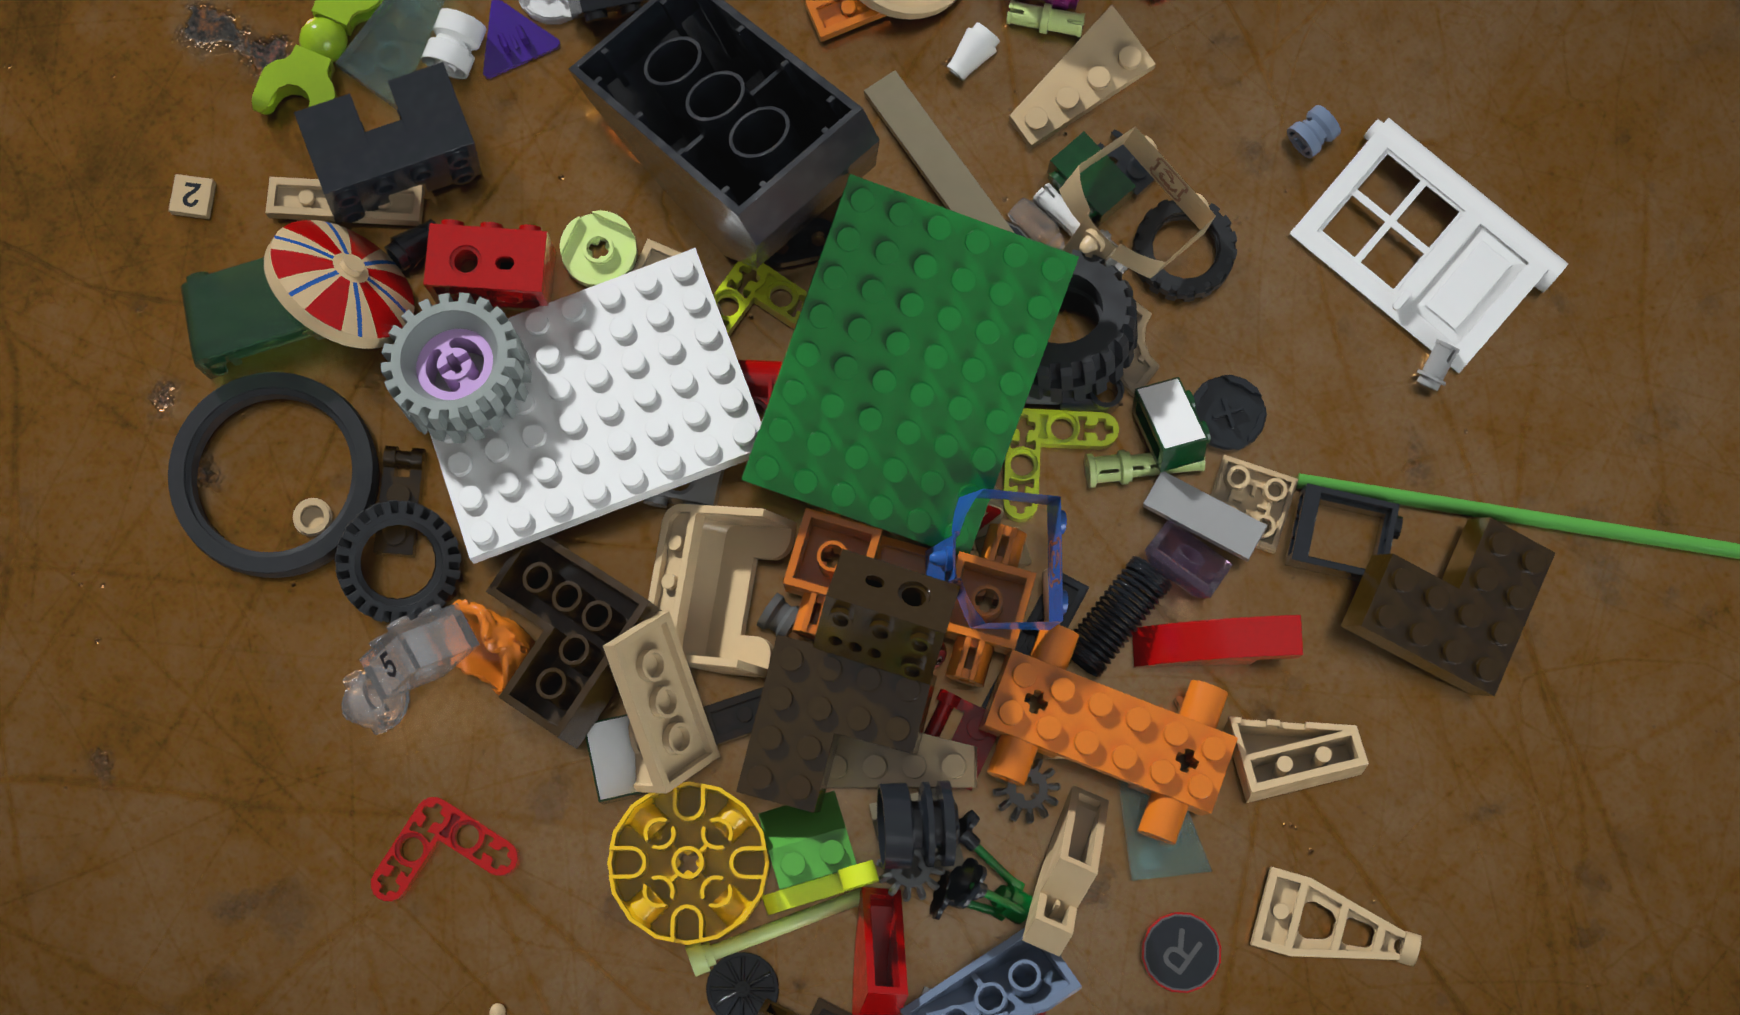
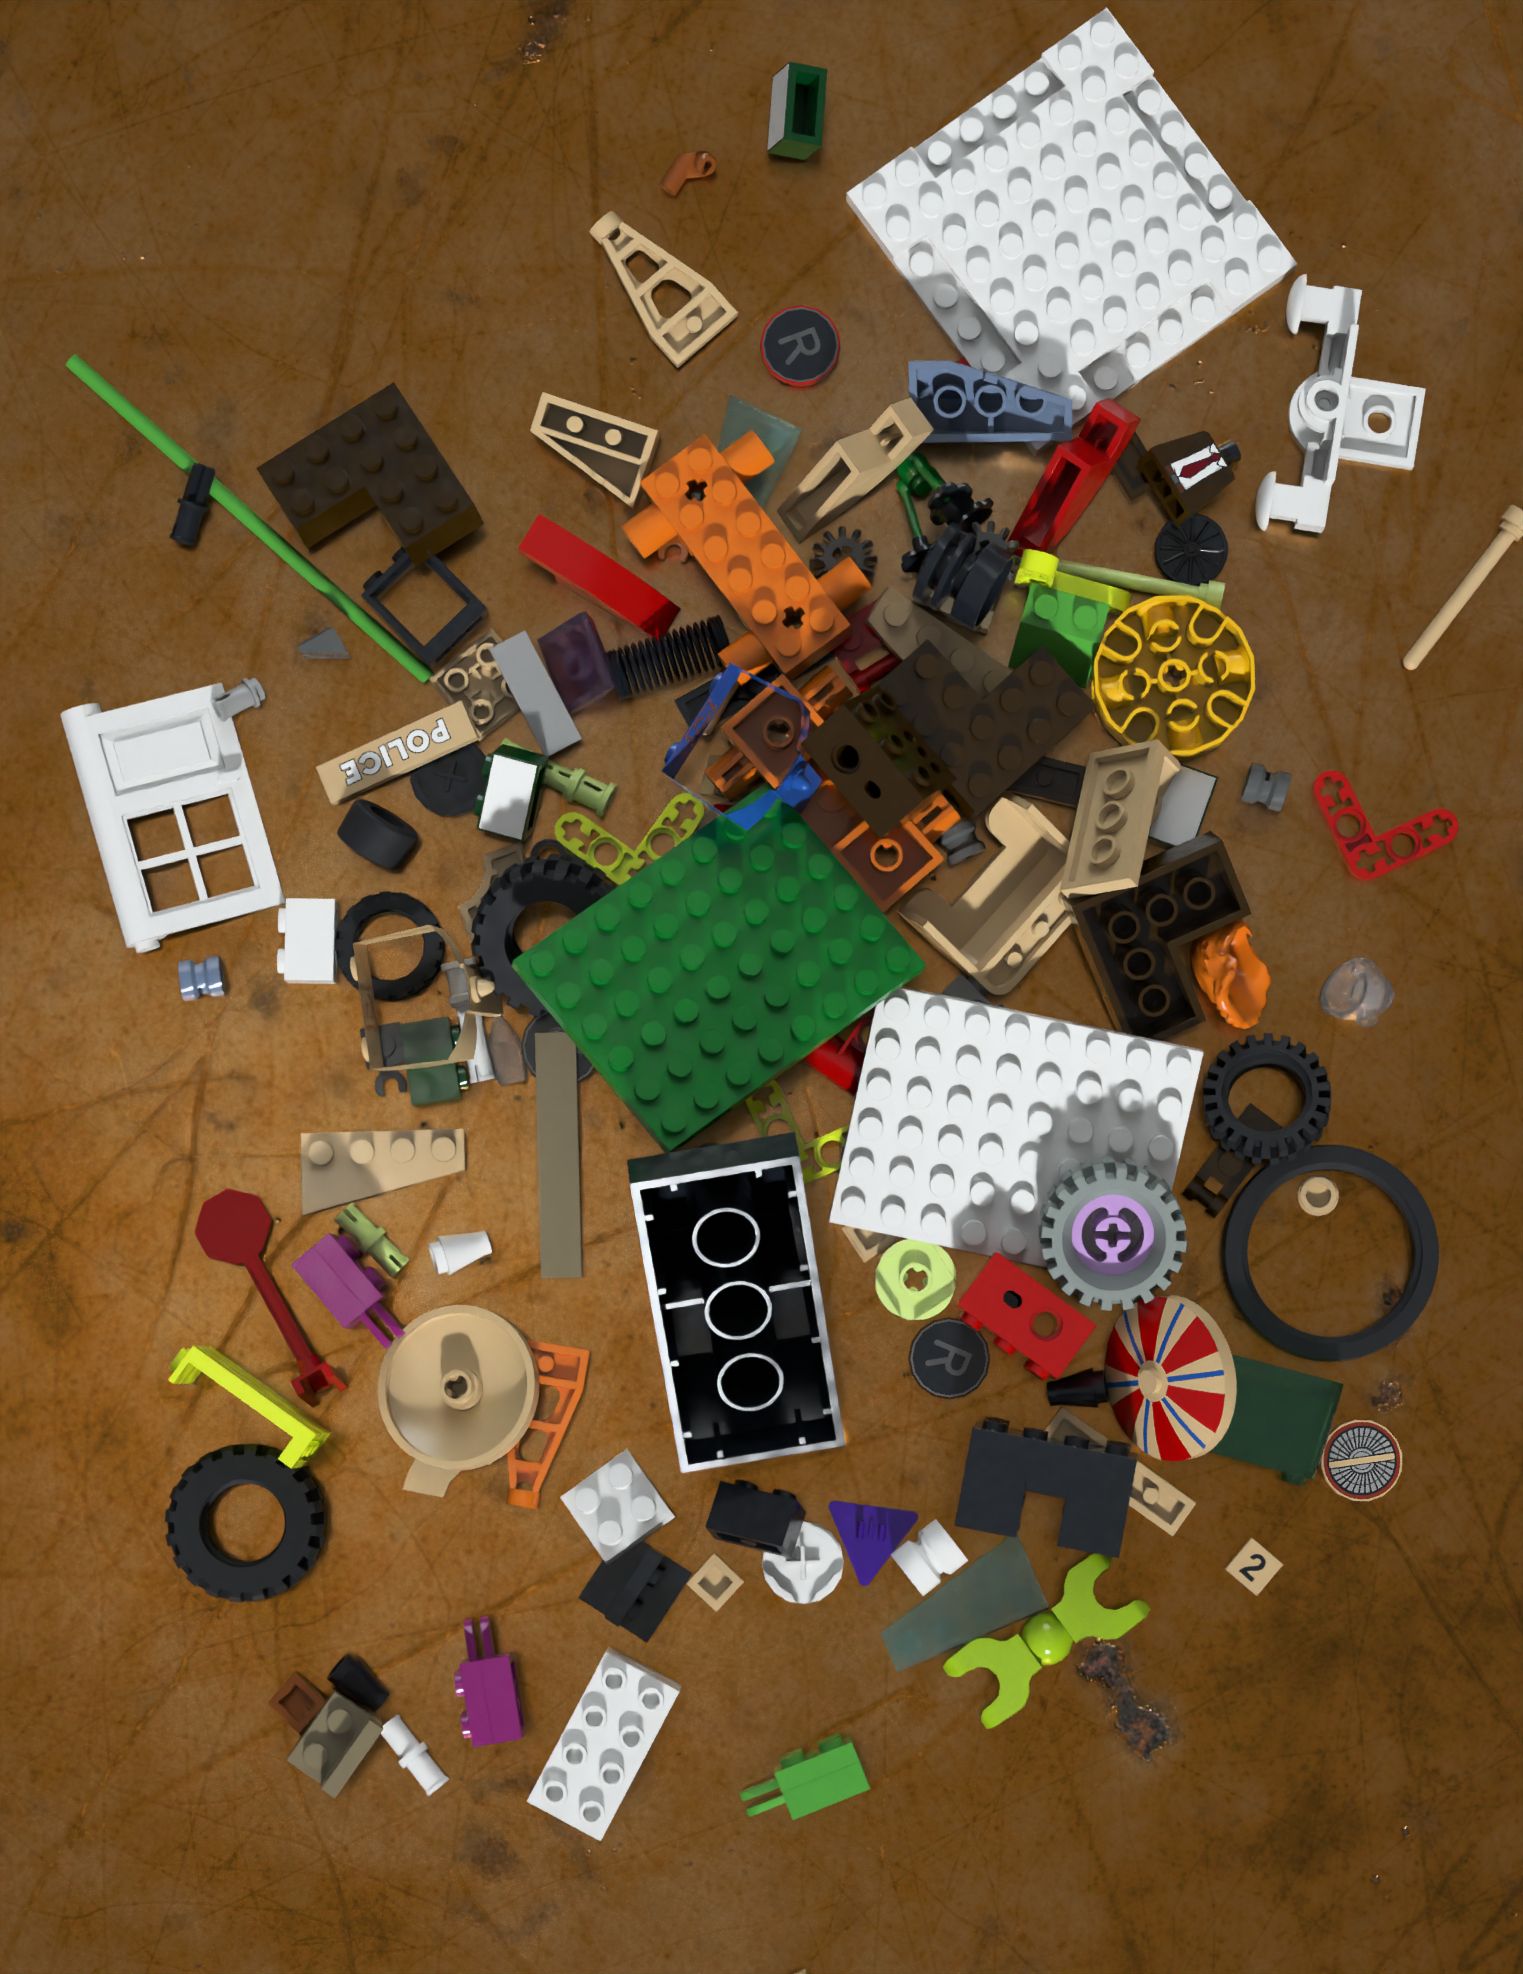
camera: 145 degrees left, 5 degrees up
clear brick [359,603,480,701] -> none
none -> black axle [169,463,215,545]
none -> white brick [277,898,339,984]
none -> dark grey slope [298,627,351,659]
none -> tan tile [316,700,480,806]
none -> black tyre [337,799,417,869]
none -> black tile [908,1317,990,1399]
none -> dark grey wheel [1240,762,1292,812]
none -> tile [1320,1420,1402,1501]

